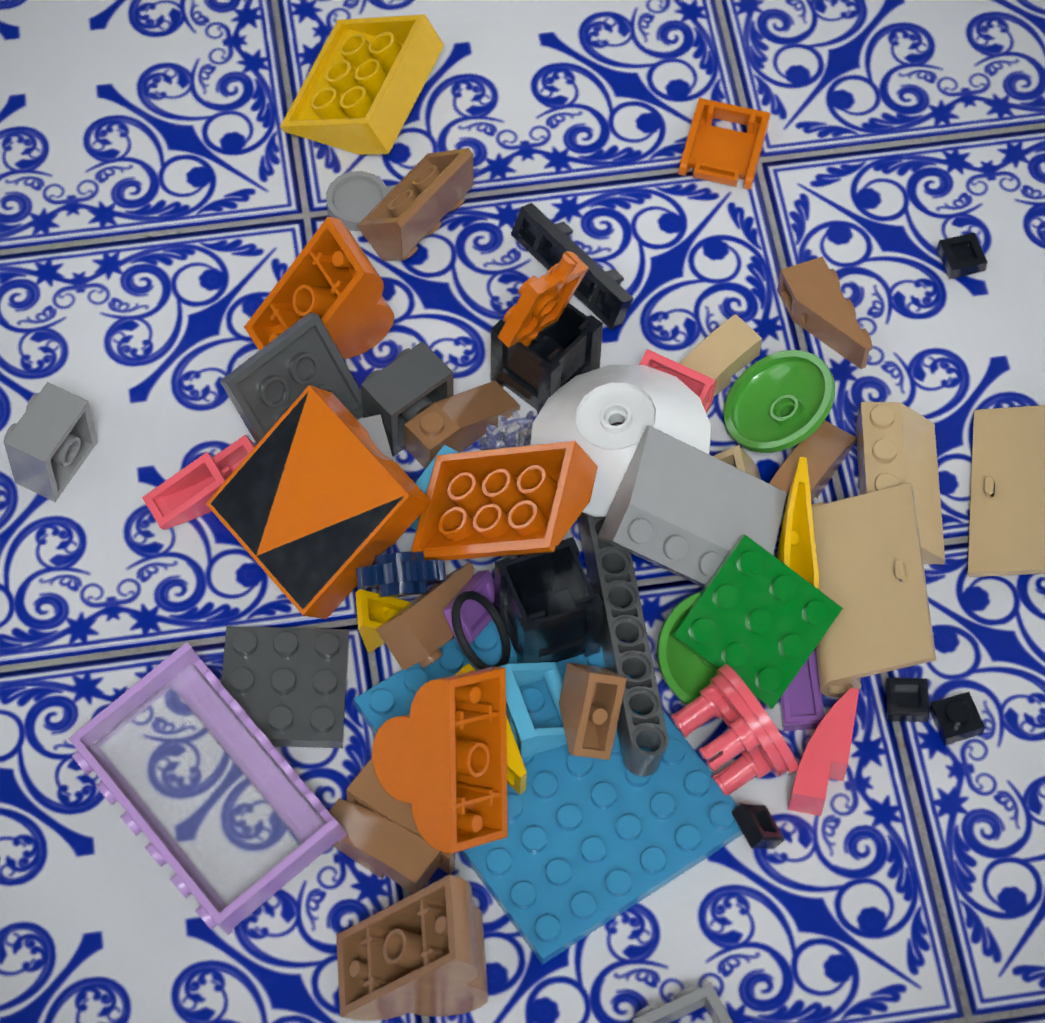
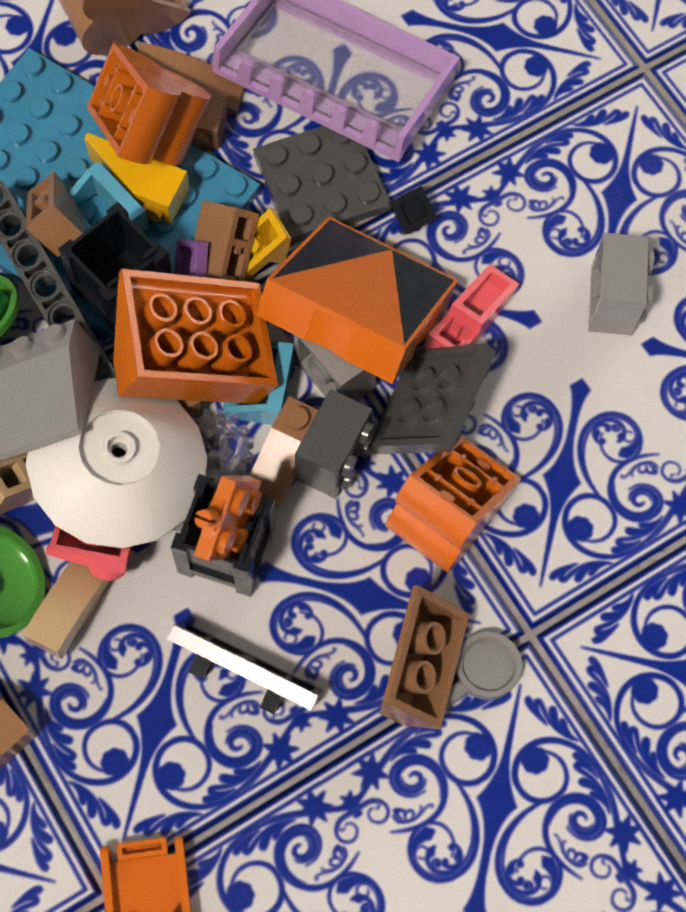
camera: 155 degrees right, 10 degrees up
yellow slope [280,14,444,155] -> none
dark blue gear [356,551,446,598] -> none
black tyre [452,591,511,669] -> none
none -> black plate [388,185,437,235]

